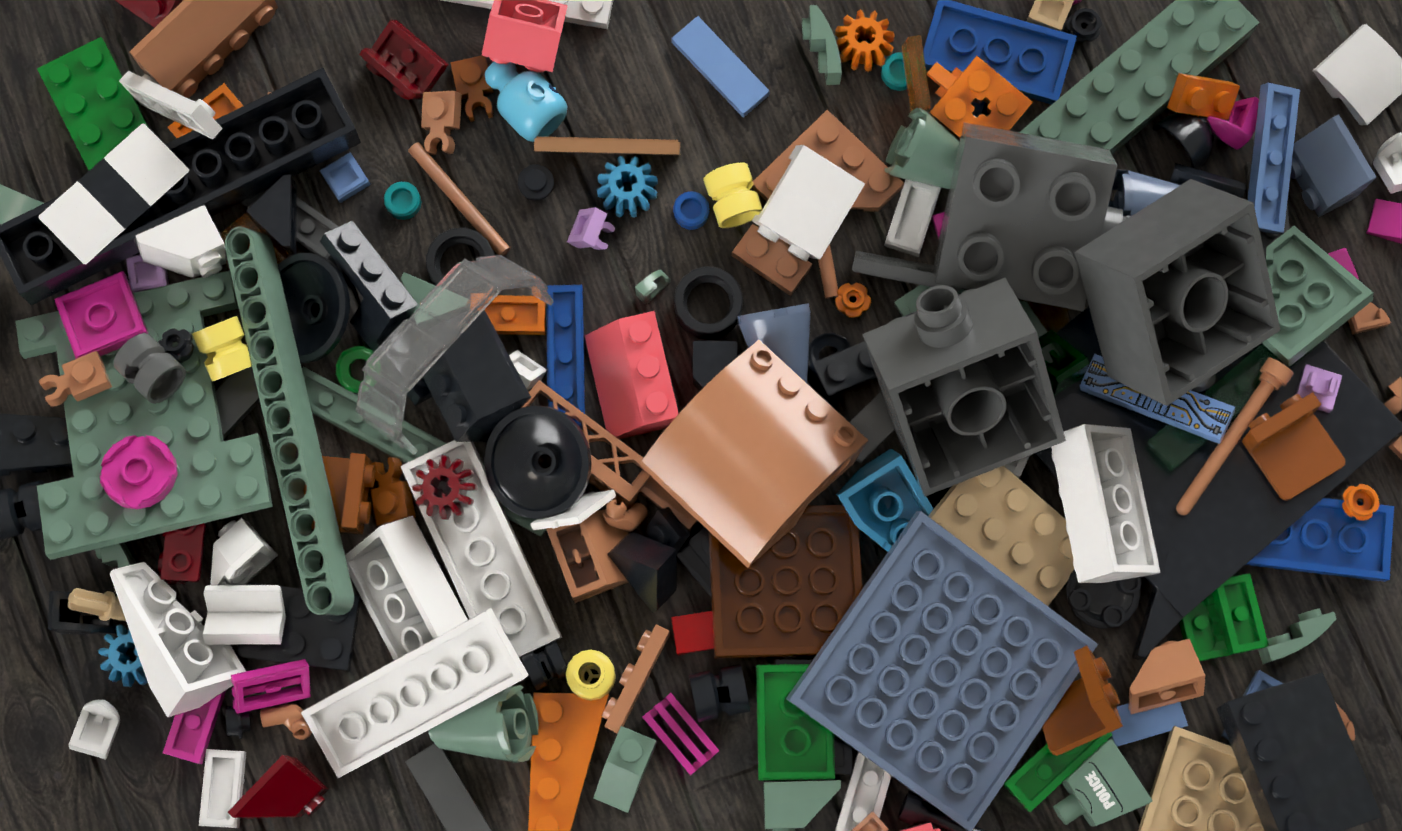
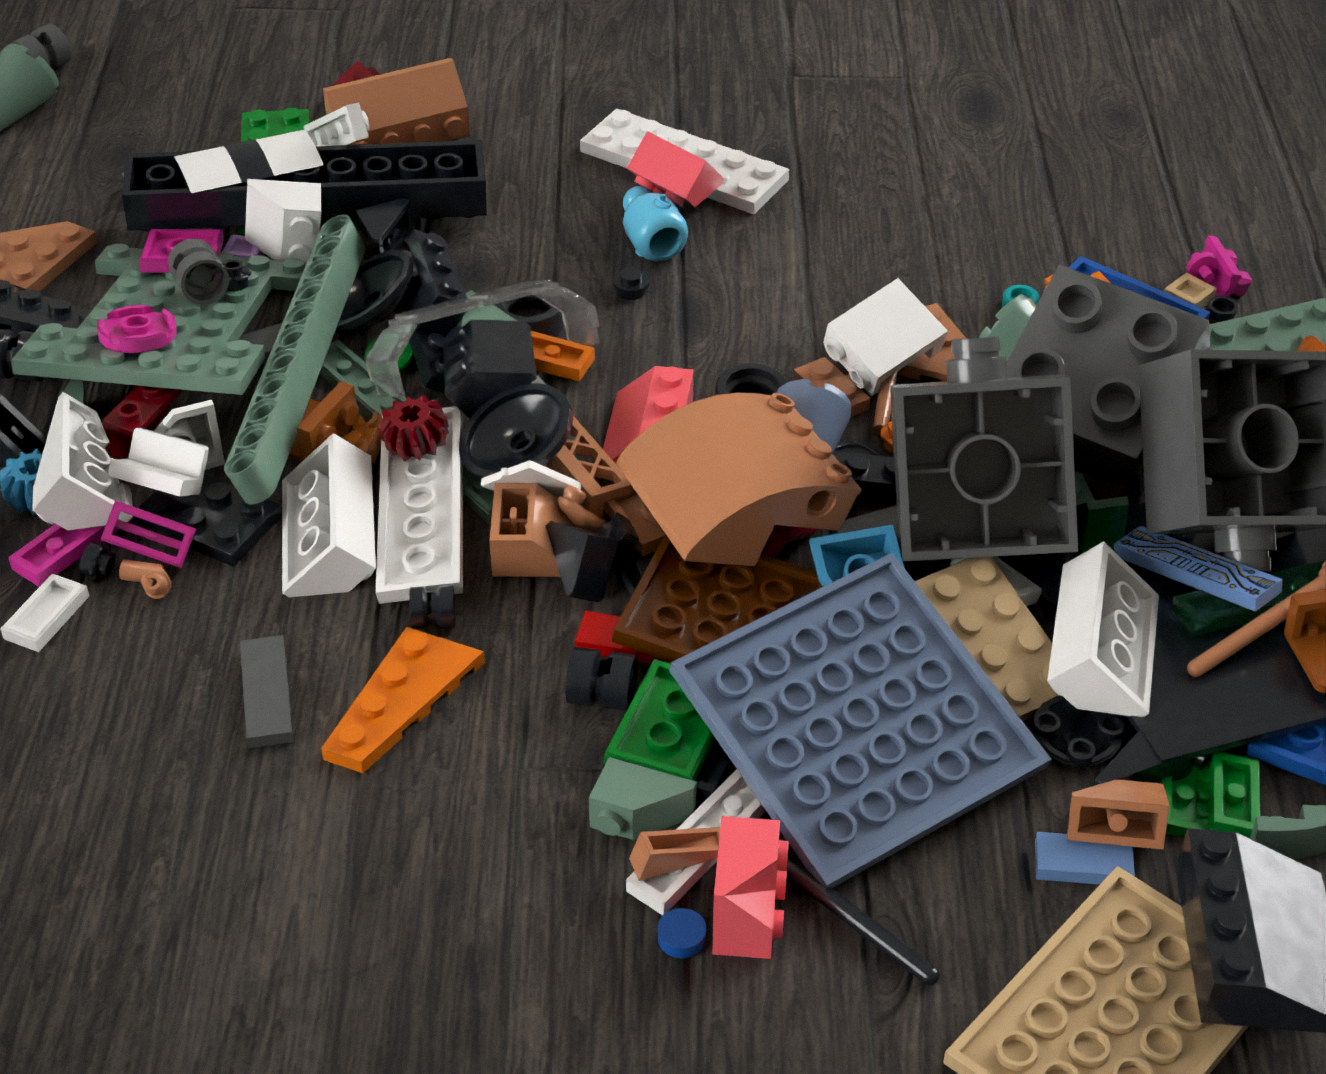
camera: 20 degrees right, 35 degrees down
nougat plate [39,351,112,407] -> none
tan axle [68,588,126,621] -> none
light yellow wheel [192,316,252,382] -> none
dark red slope [228,755,328,819] -> none
white plate [301,608,528,778] -> none
medium blue tile [320,152,371,203] -> none
dark red bracket [359,20,449,100] -> none
teal tile [384,182,422,220] -> none
nougat bar [408,142,511,257] -> none
nougat plate [421,91,462,155] -> none
sand green cone [428,685,539,763] -> none
dark orange plate [450,55,494,122] -> none
medium nougat tile [534,136,680,155] -> none
blue tile [546,285,585,430] -> none
light yellow head [566,650,616,701] -> none
lavender tile [567,207,615,250] -> none
sand green slope [593,726,657,813] -> none
dark azure gear [597,155,658,218] -> none
nougat plate [602,624,670,734] -> none
sand green tile [635,270,671,304] -> none
dark pink tile [642,693,719,776] -> none
medium blue tile [671,16,770,118] -> none
blue tile [673,191,709,230] -> none
light yellow wheel [703,163,763,228] -> none
sand green slope [802,5,842,85] -> none
orange gear [835,9,895,72] -> none
clear orange tile [901,35,931,111] -> none
green plate [1003,732,1113,812] -> none
dark orange bracket [1042,645,1123,756] -> none
sand green torso [1053,739,1153,826] -> none

